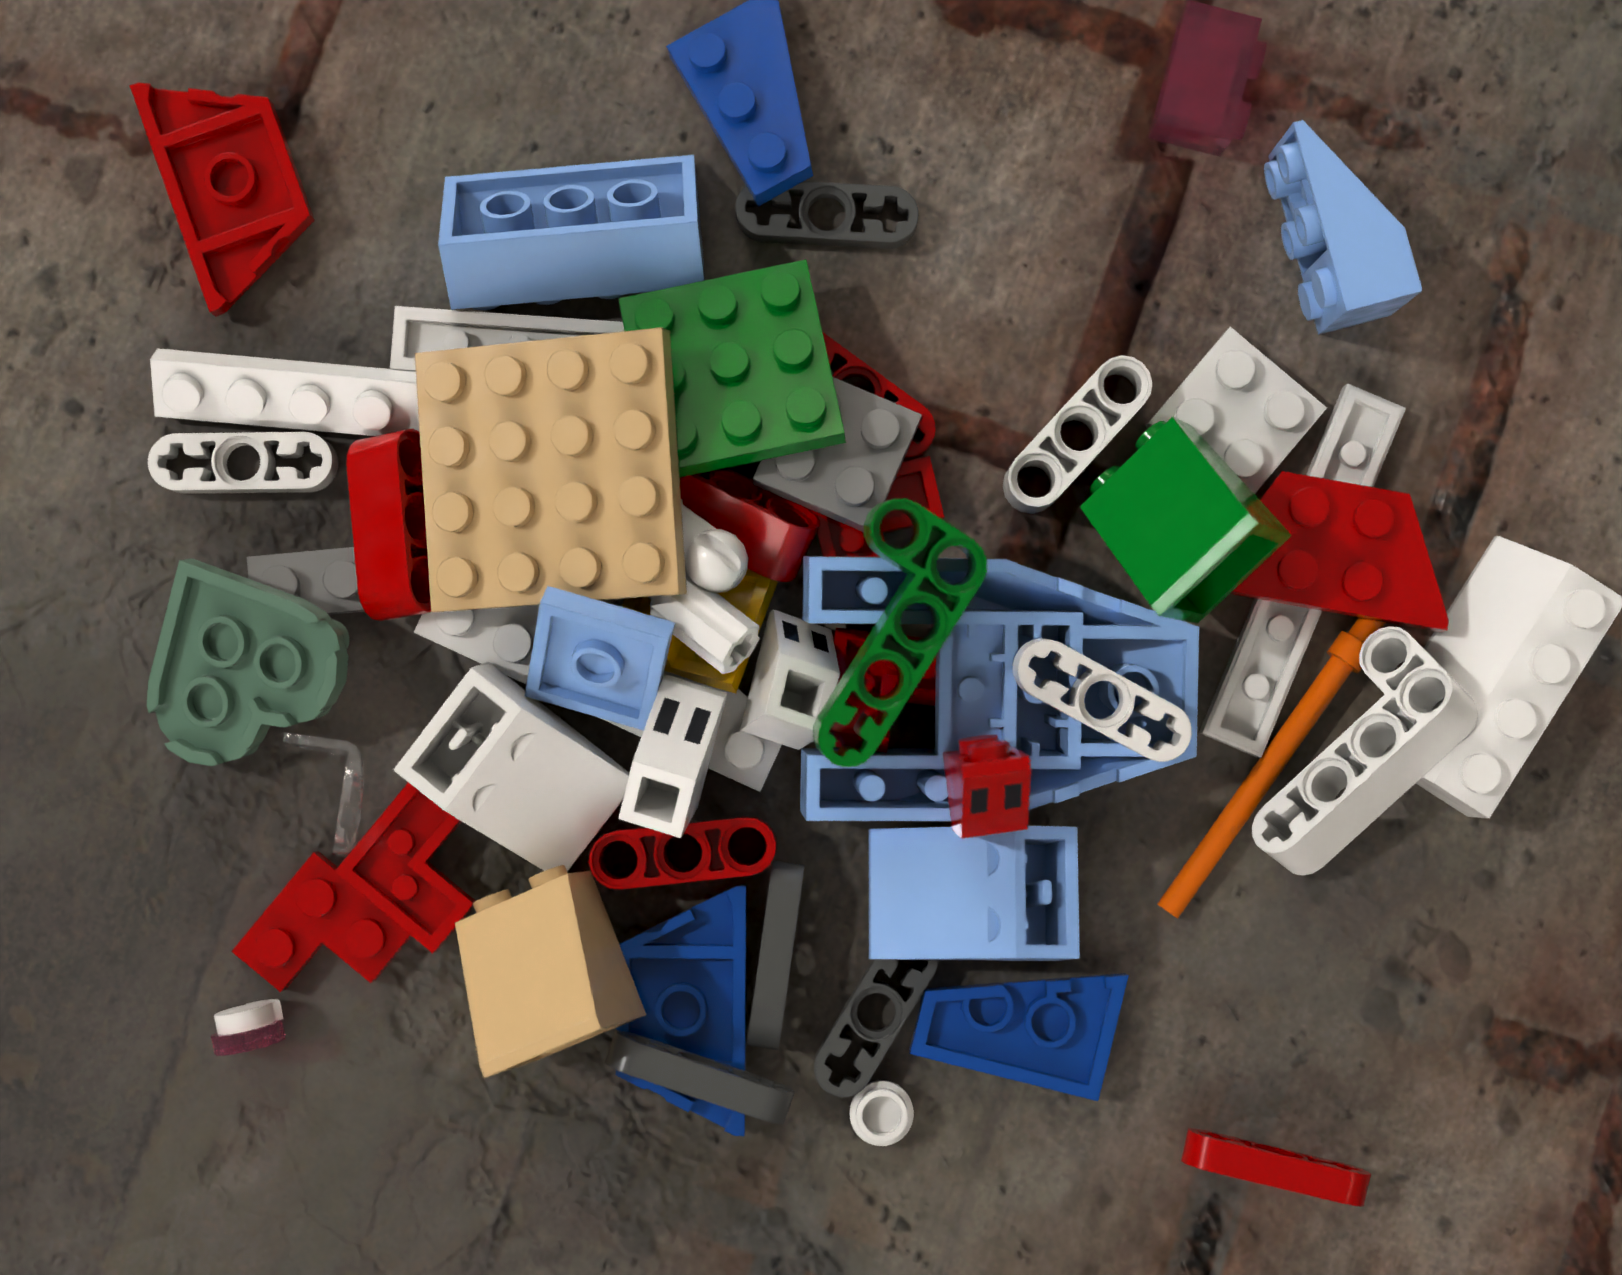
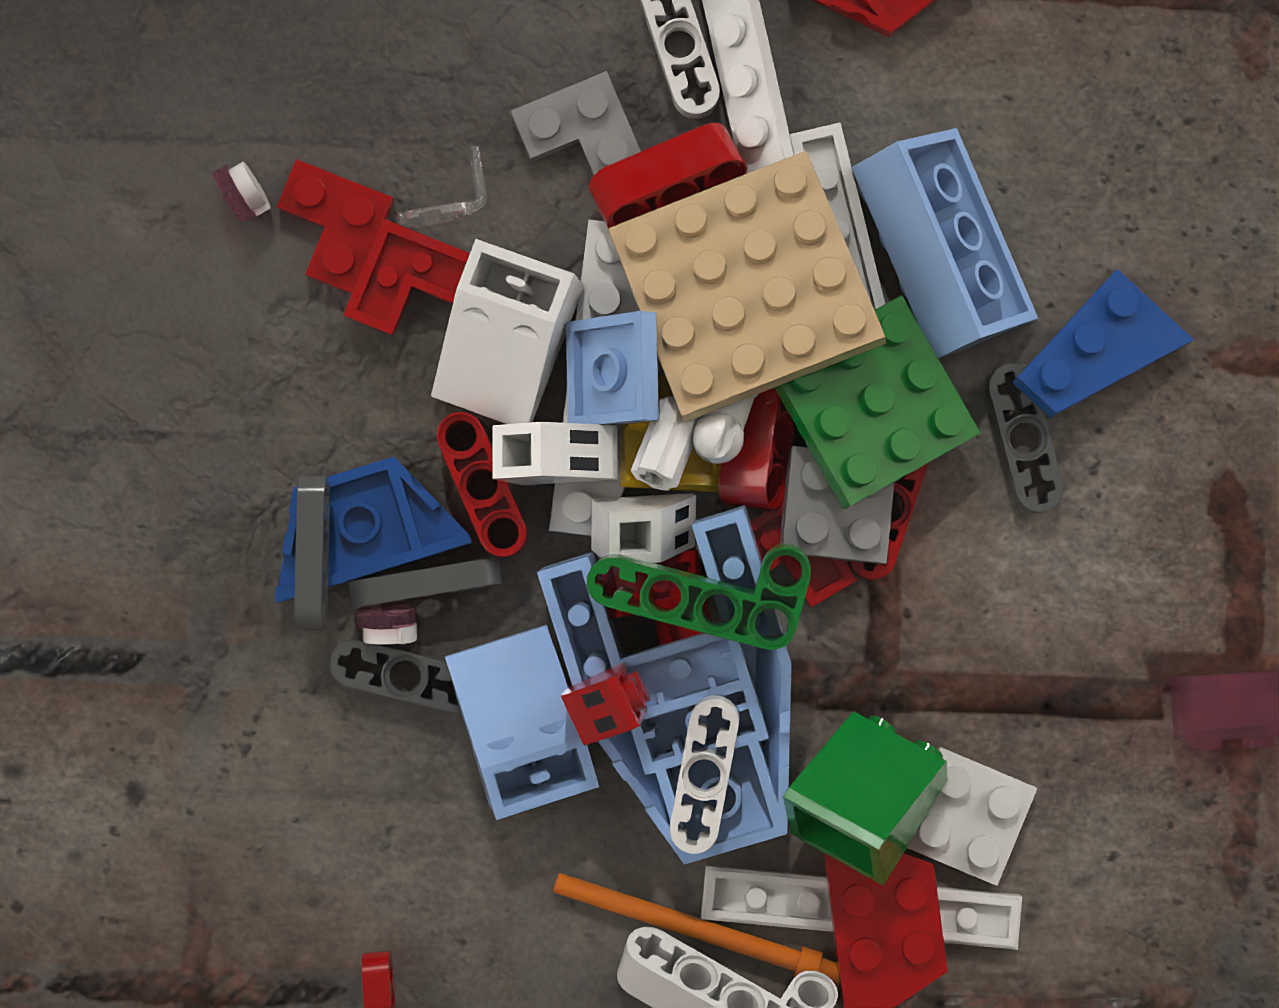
camera: 70 degrees right, 0 degrees up
sand green plate [147,558,350,766] -> none
tan slope [455,865,647,1078] -> none
white plate [849,1080,914,1146] -> none
blue wing [909,973,1129,1101] -> none
white beam [1003,355,1152,514] -> none
light blue slope [1264,120,1423,335] -> none
none -> clear pink piece [357,605,417,644]

